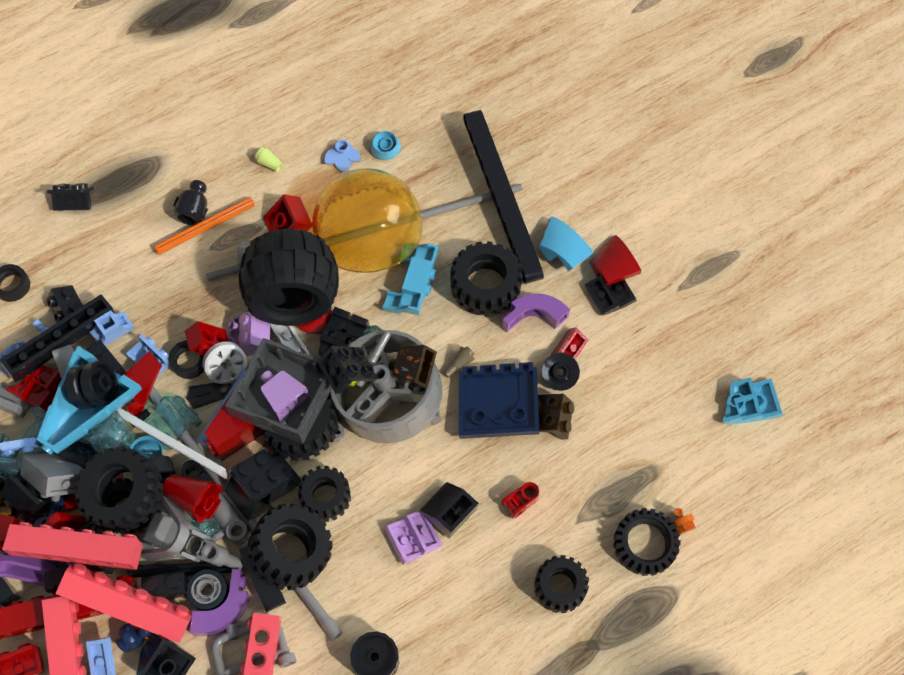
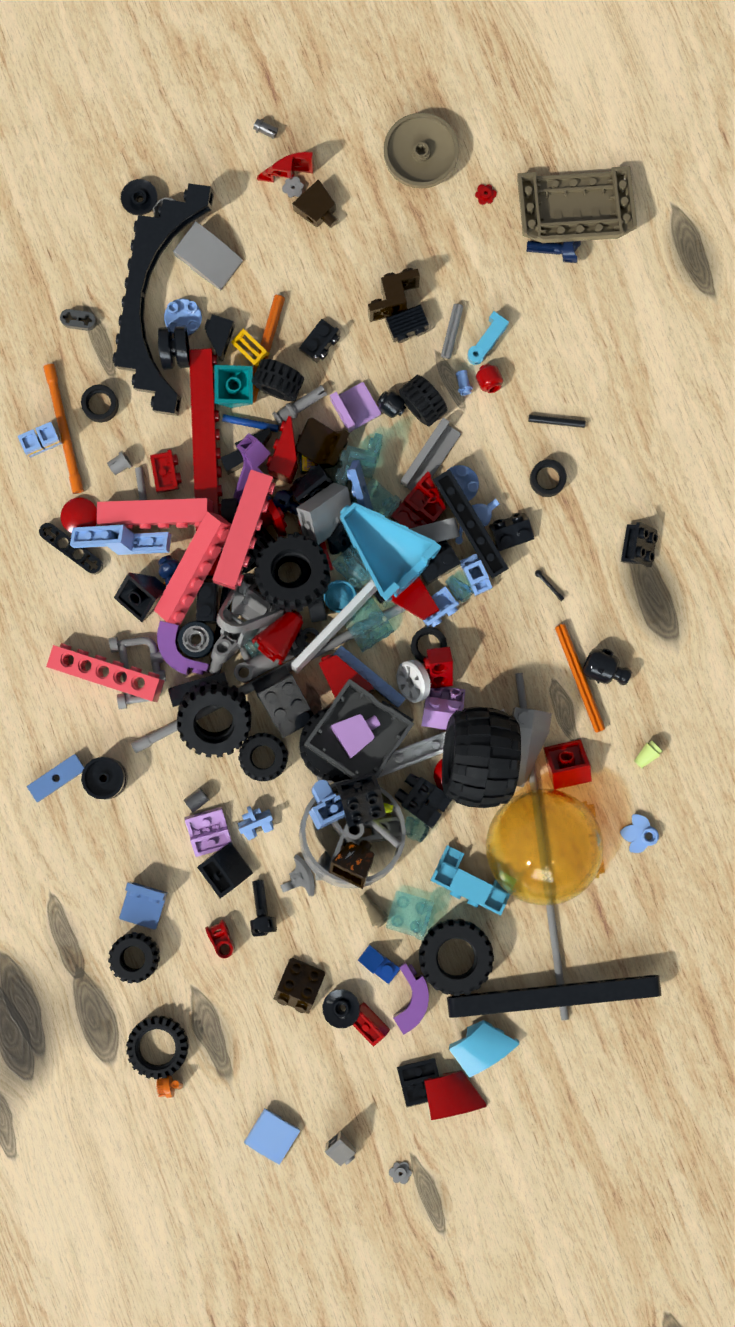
camera: 105 degrees right, 20 degrees up
black wheel [65,361,118,410] -> none
black piece [187,383,232,409] -> none
medium azure hat [370,131,401,160] -> none
dark blue hinge [459,362,540,439] -> none
medium azure slope [723,377,783,424] -> none
none -> medium blue bracket [119,881,168,930]
none -> flat silver piece [184,787,209,813]
none -> light blue hips [238,806,274,840]
none -> light blue slope [244,1108,300,1165]
none -> black piece [250,880,277,937]
none -> light grey piece [280,854,315,896]
none -> light blue brick [309,780,345,830]
none -> light grey slope [325,1131,356,1166]
none -> blue slope [358,944,400,984]
none -> clear light blue bracket [386,891,434,940]
none -> light grey plant [389,1162,412,1184]
none -> clear light blue cone [445,575,473,603]
none -> black hinge [535,570,564,602]

